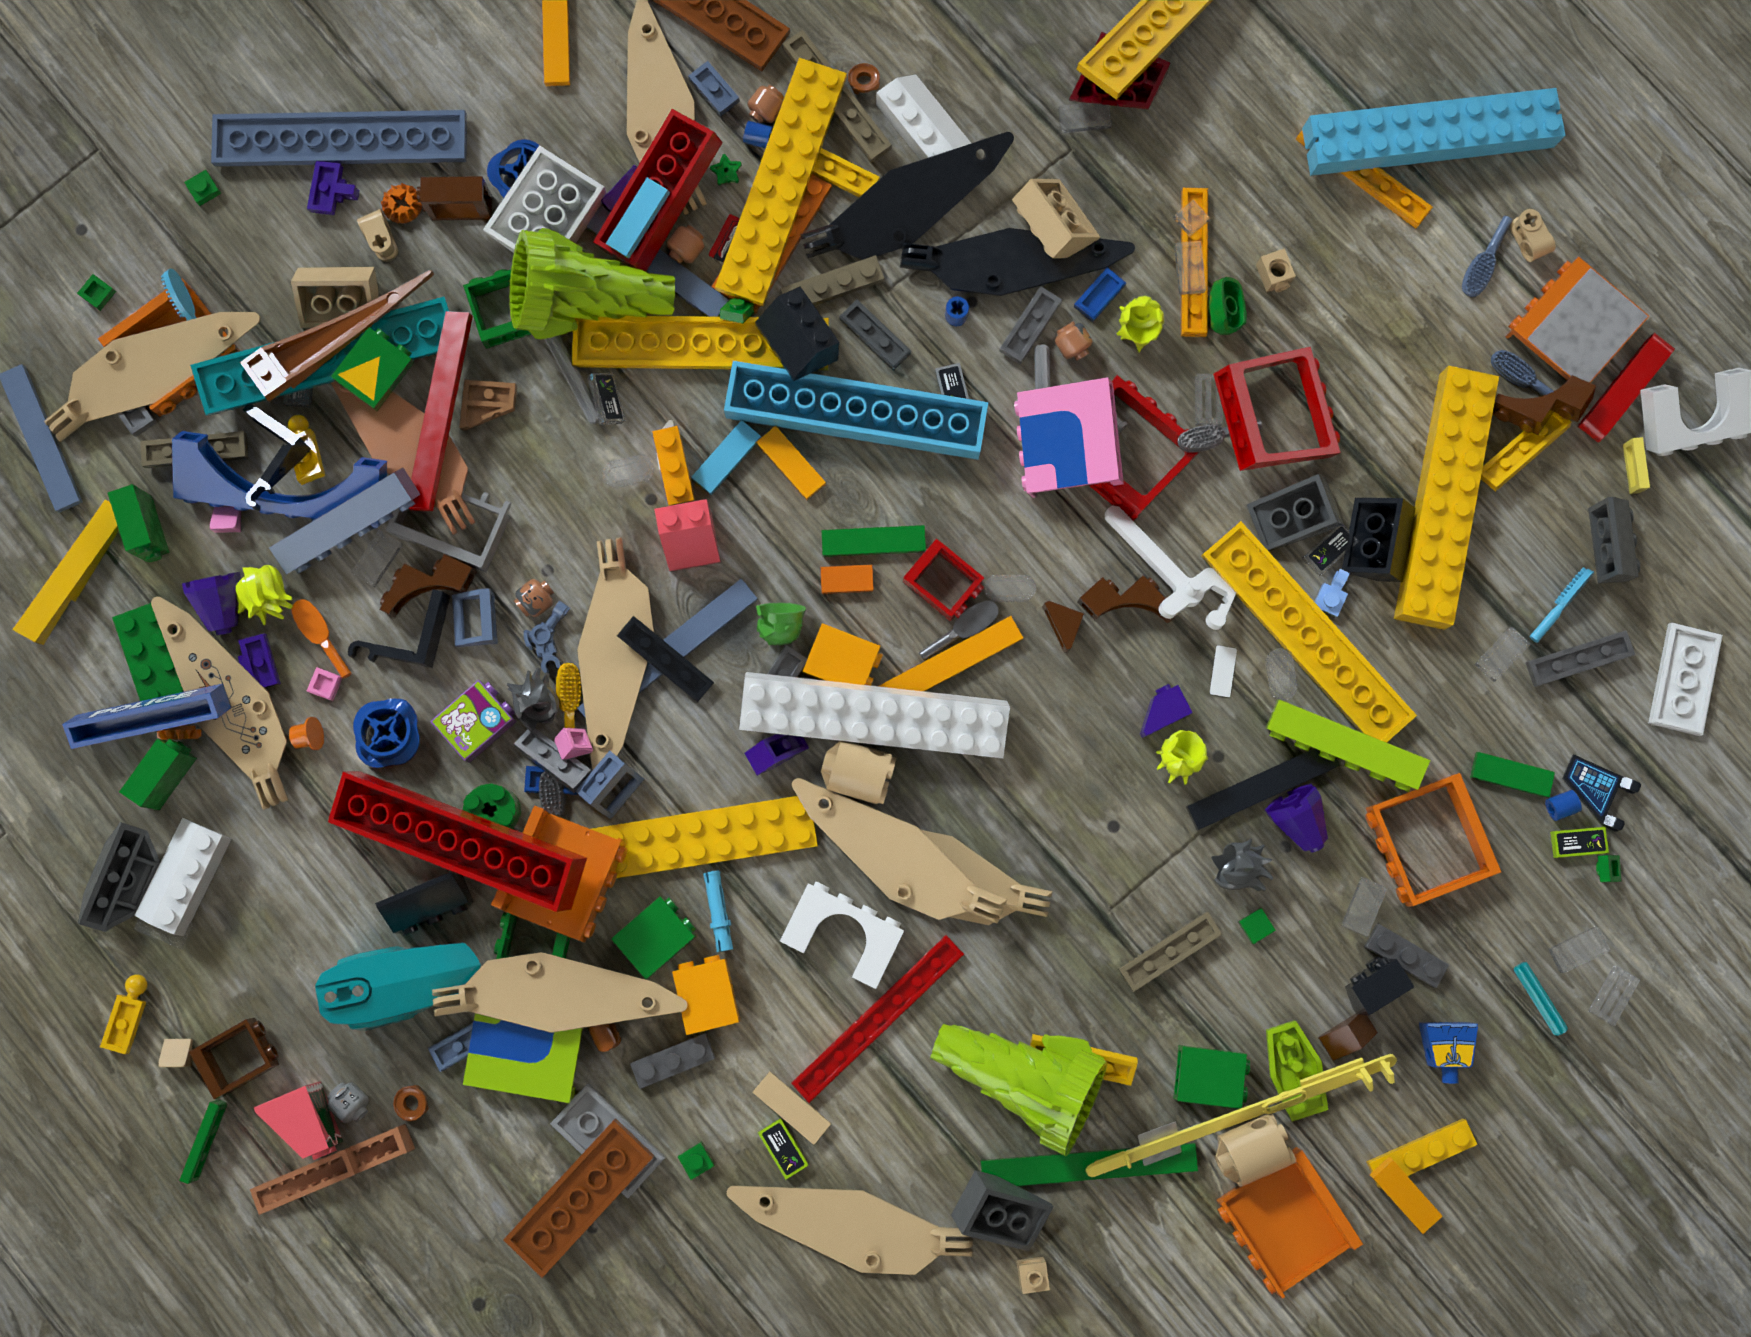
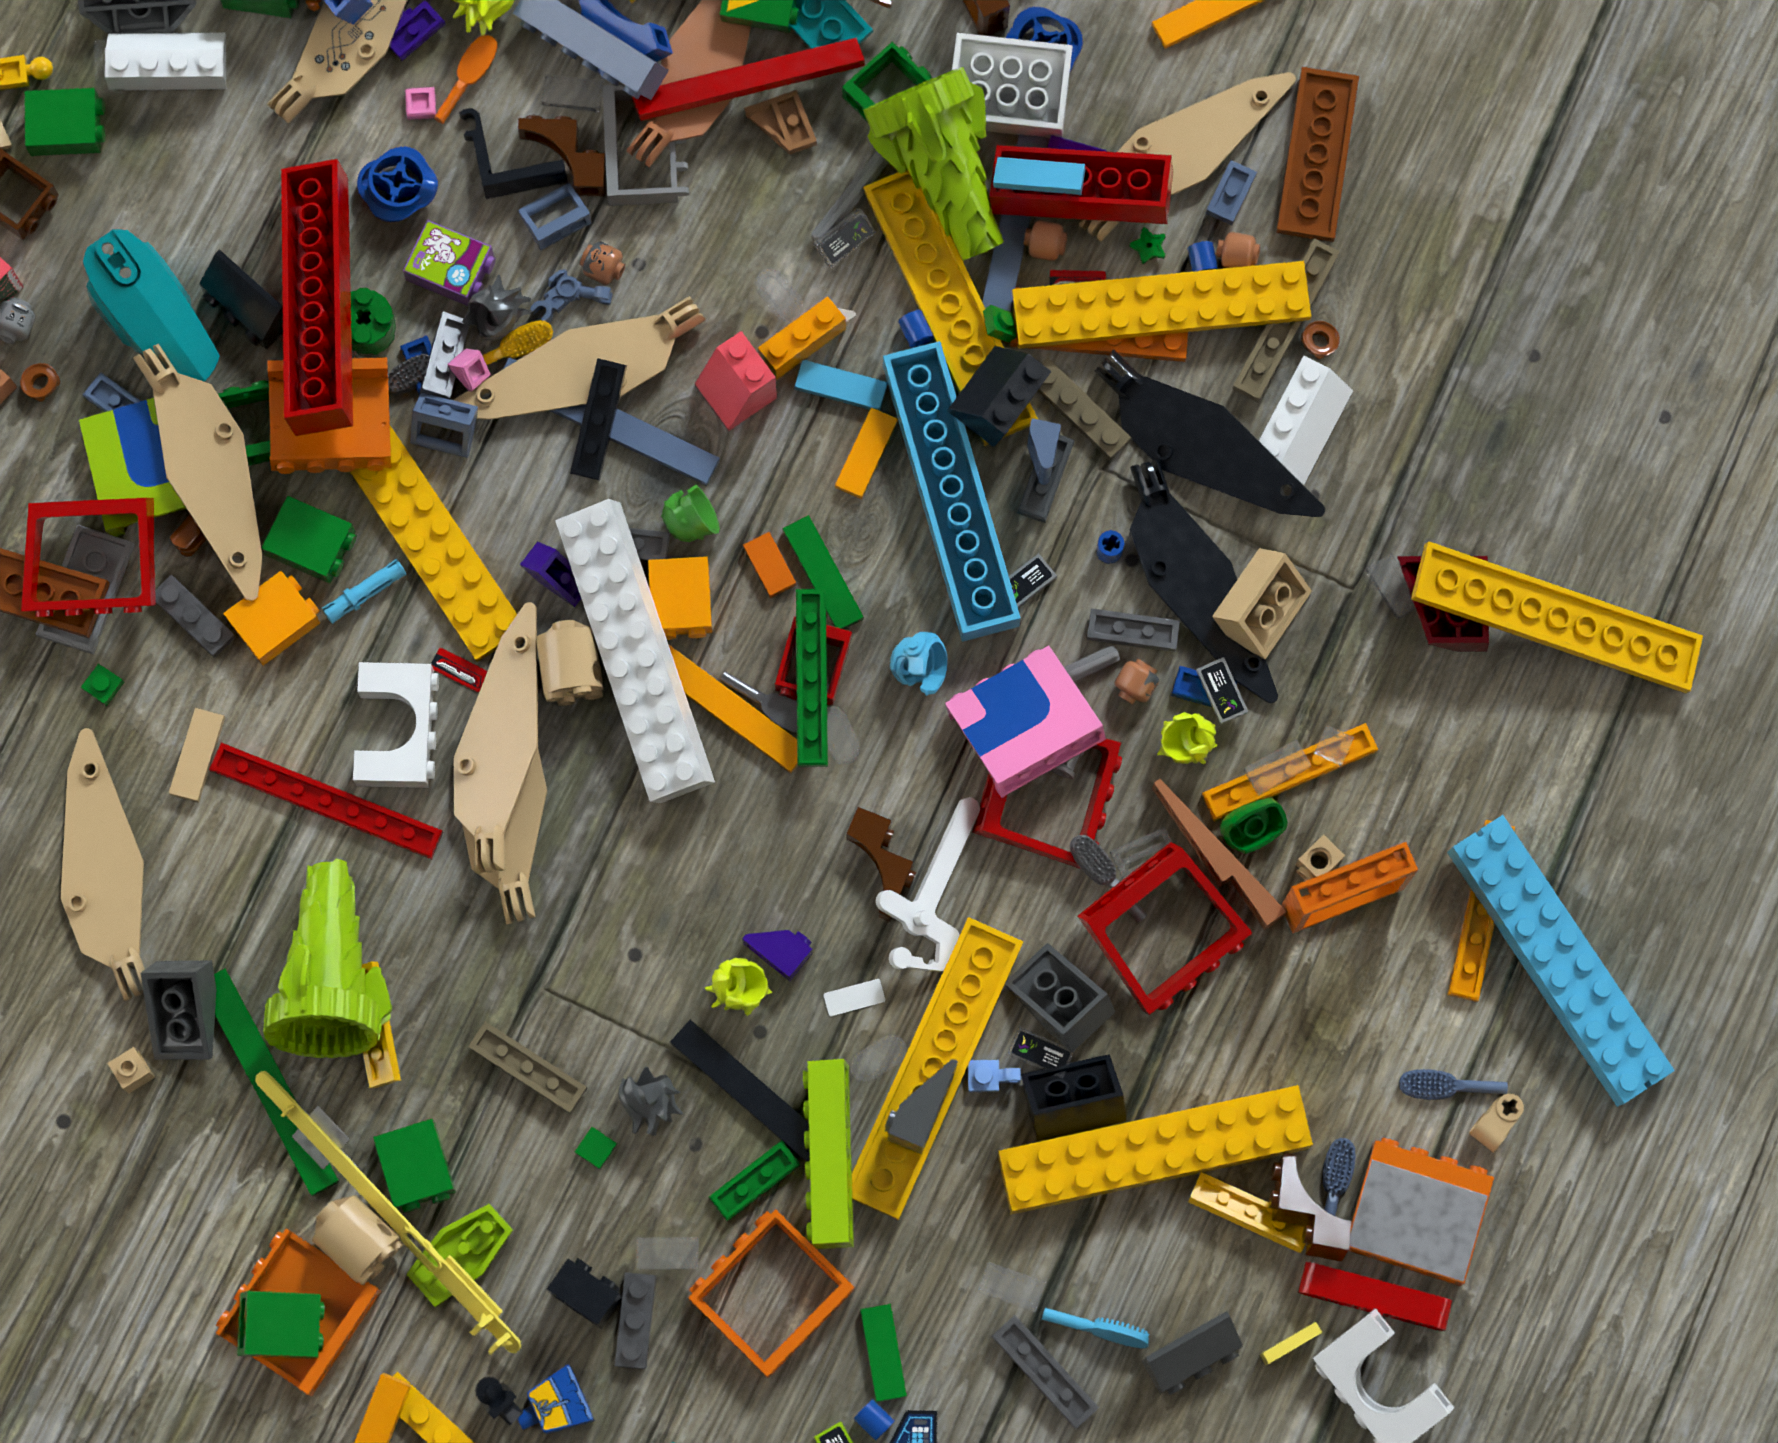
camera: 65 degrees right, 5 degrees down
orange piece [289,717,324,750] -> none
tile [758,1118,809,1180] -> none
yellow plate [812,148,880,197] -> none
reddish brown slope [1042,601,1084,653] -> none
dark purple cone [1265,784,1328,853] -> none
reddish brown slope [1318,1014,1378,1061] -> none
none -> red windscreen [21,498,156,617]
none -> green brick [25,88,105,156]
none -> green brick [237,1291,325,1359]
none -> sticker [431,648,488,693]
none -> black hips [475,1376,523,1425]
none -> green tile [709,1140,800,1222]
none -> green tile [796,589,828,767]
none -> dark grey slope [884,1059,958,1154]
none -> medium azure helmet [890,632,948,696]
none -> blue gear [898,310,934,348]
none -> sand blue tile [1027,418,1061,485]
none -> nougat slope [1152,779,1287,930]
none -> tile [1196,657,1248,725]
none -> orange window [1281,842,1418,934]

